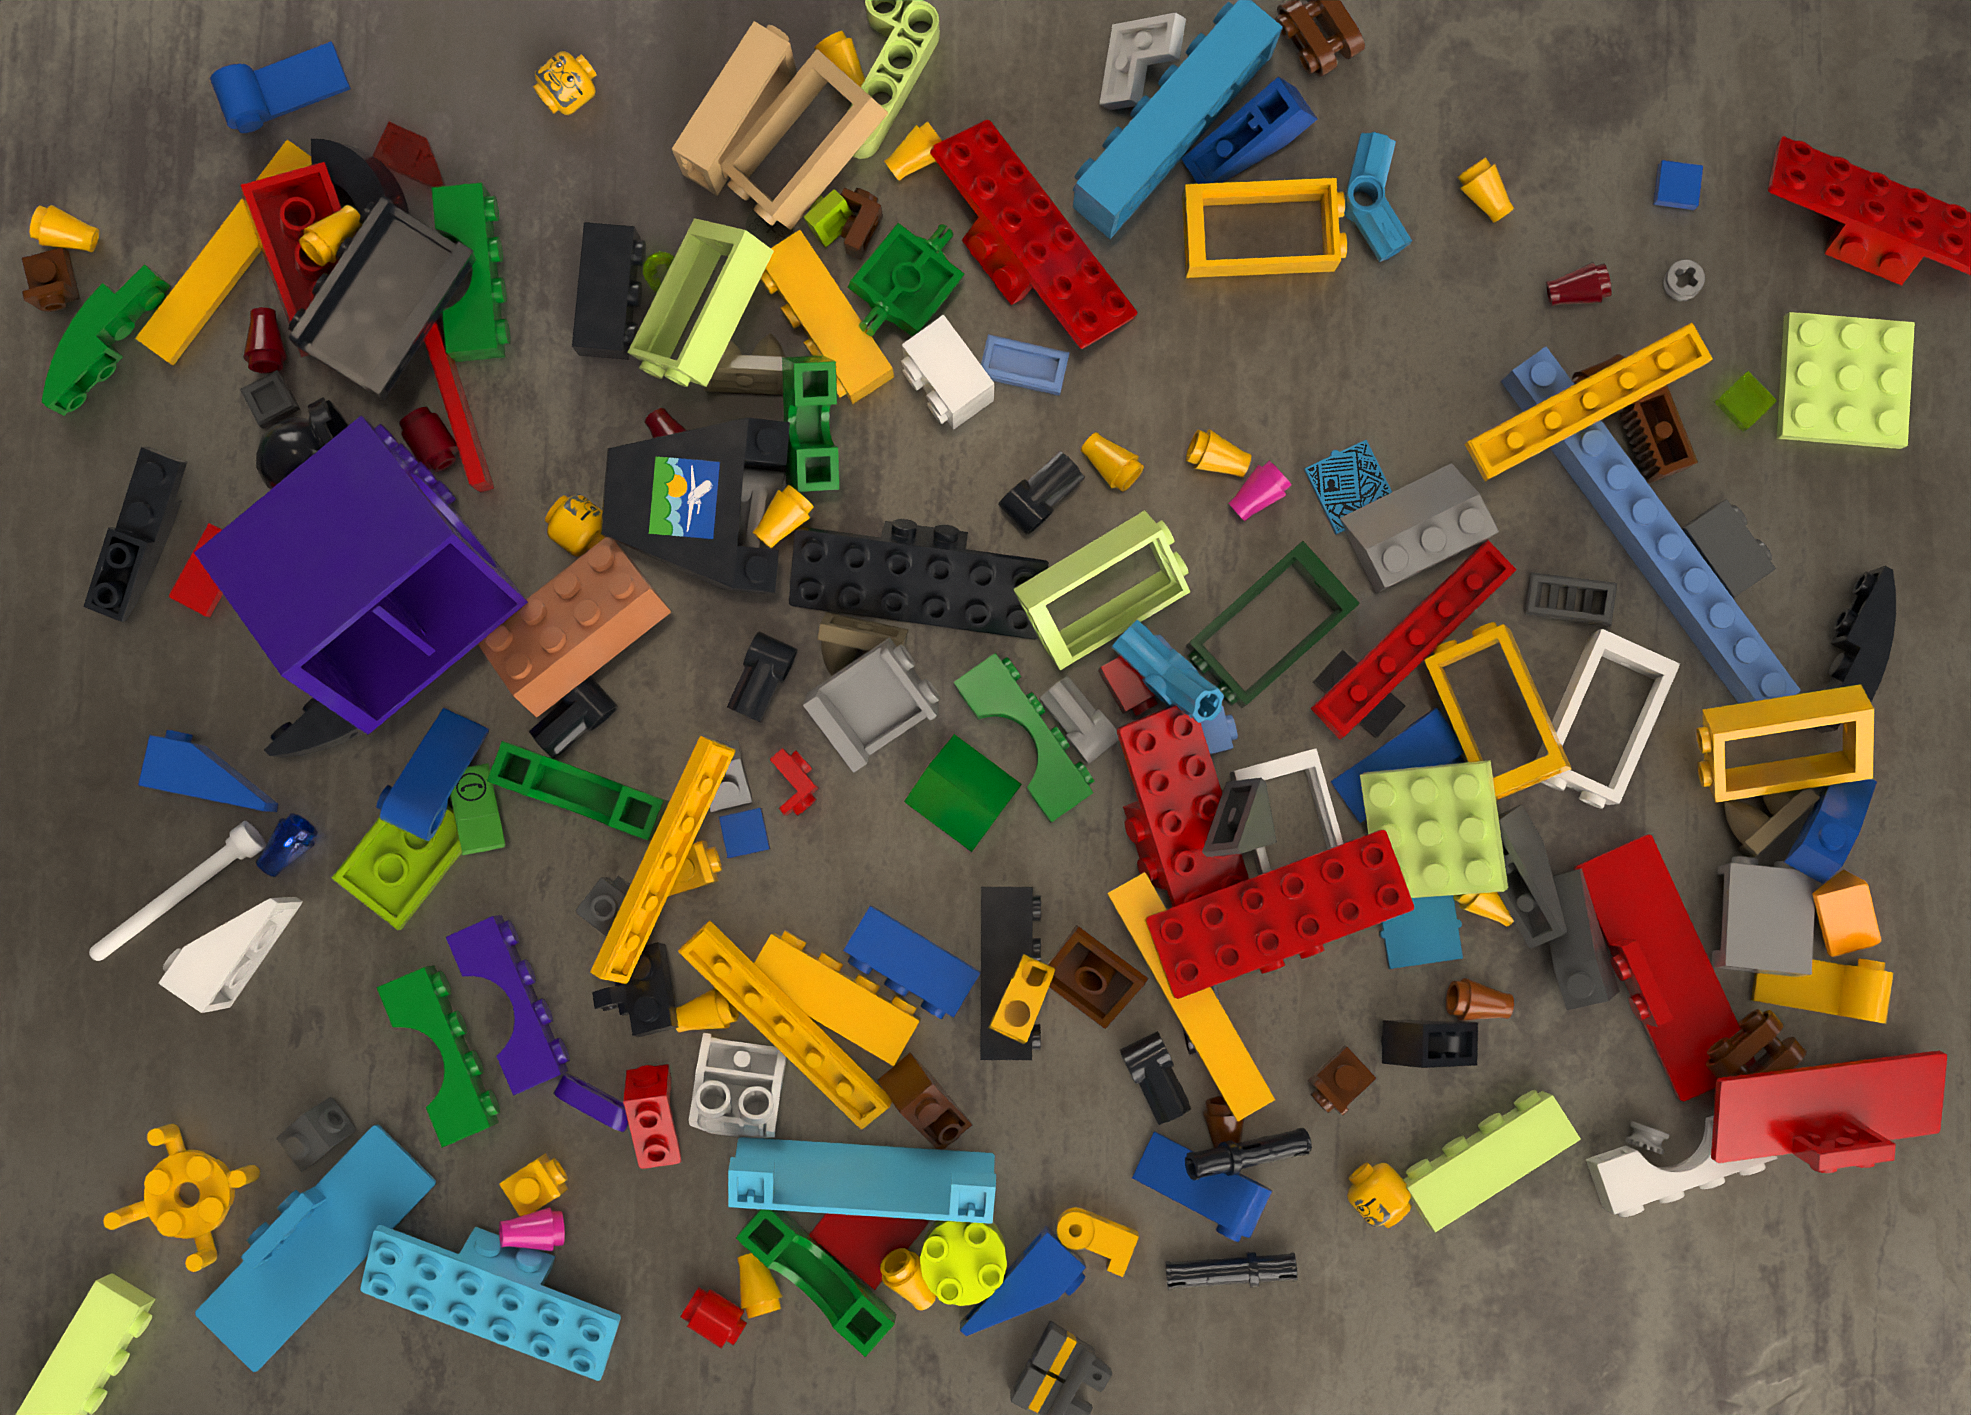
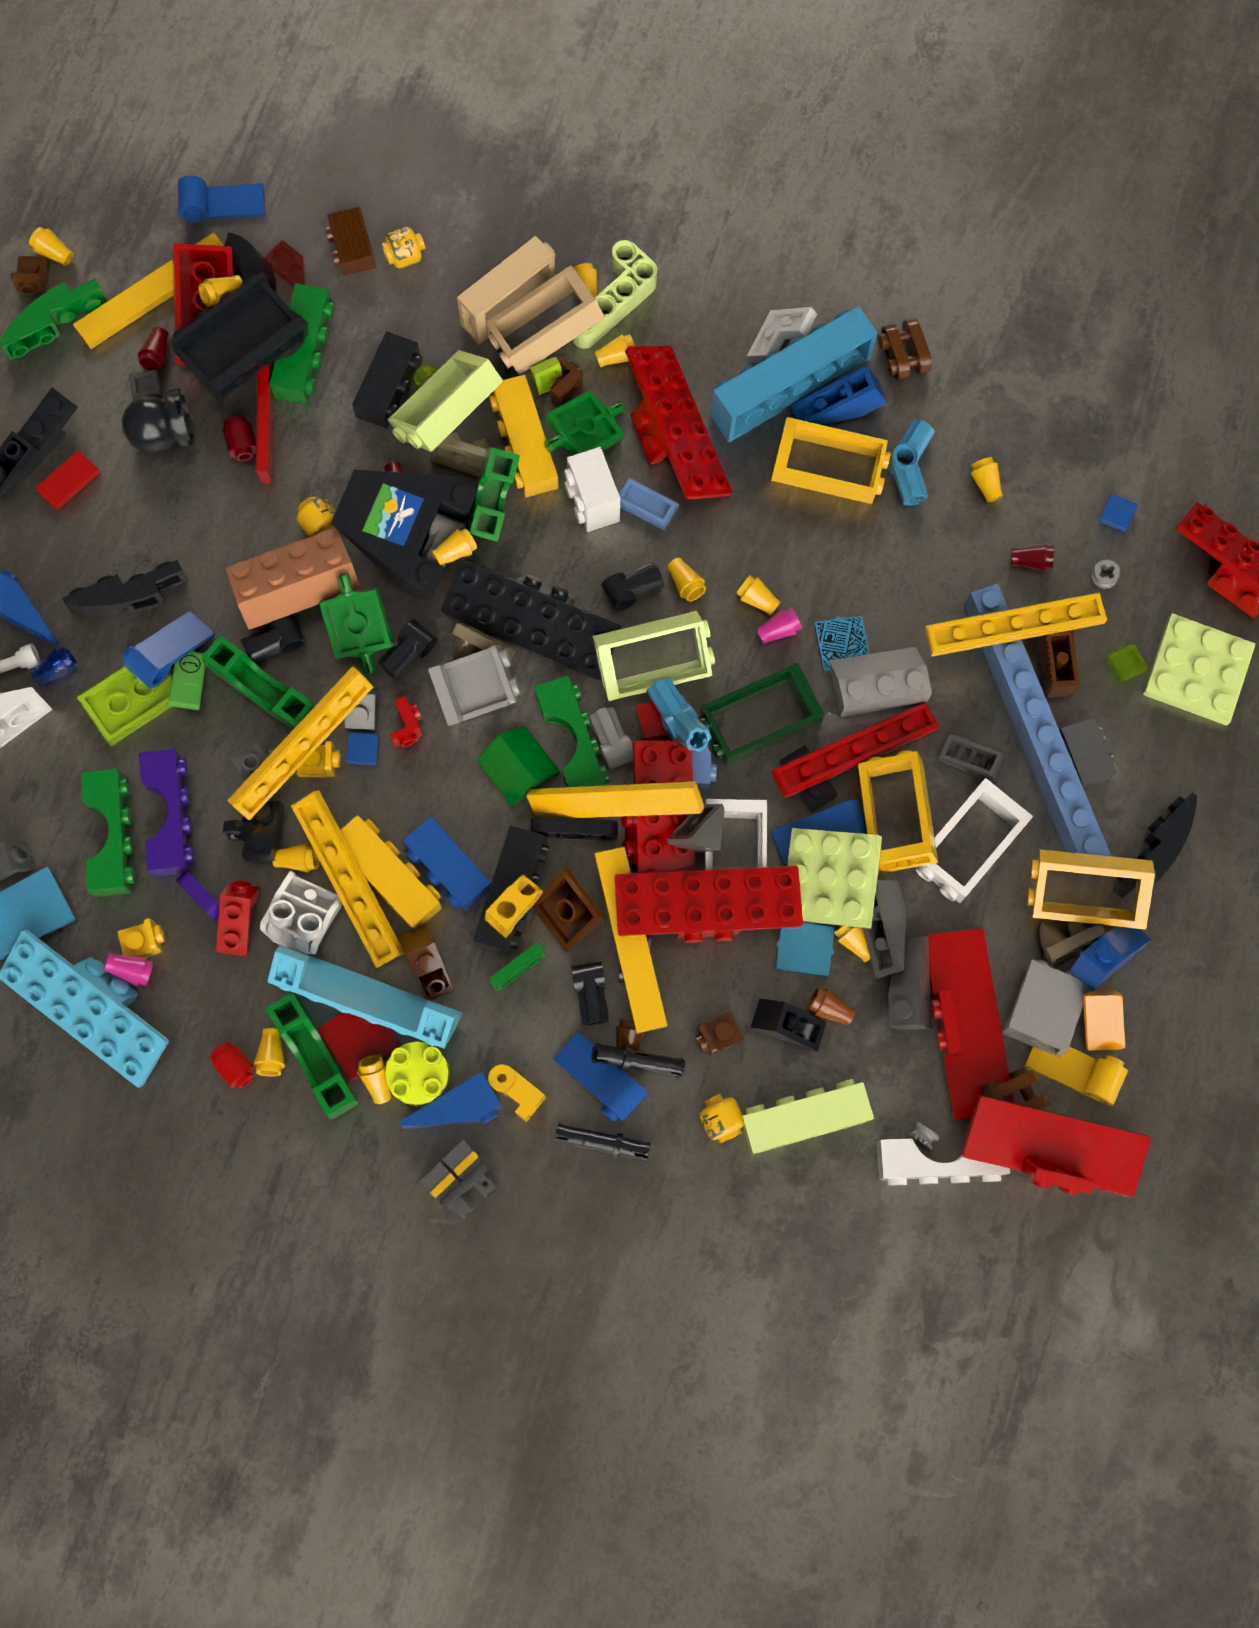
camera: 15 degrees right, 10 degrees down
dark purple container [194,415,528,735] -> none
none -> green plate [319,573,394,674]
none -> reddish brown brick [324,207,376,276]
none -> green tile [488,942,545,992]
none -> yellow tile [527,782,704,818]
none -> black beam [530,817,618,841]

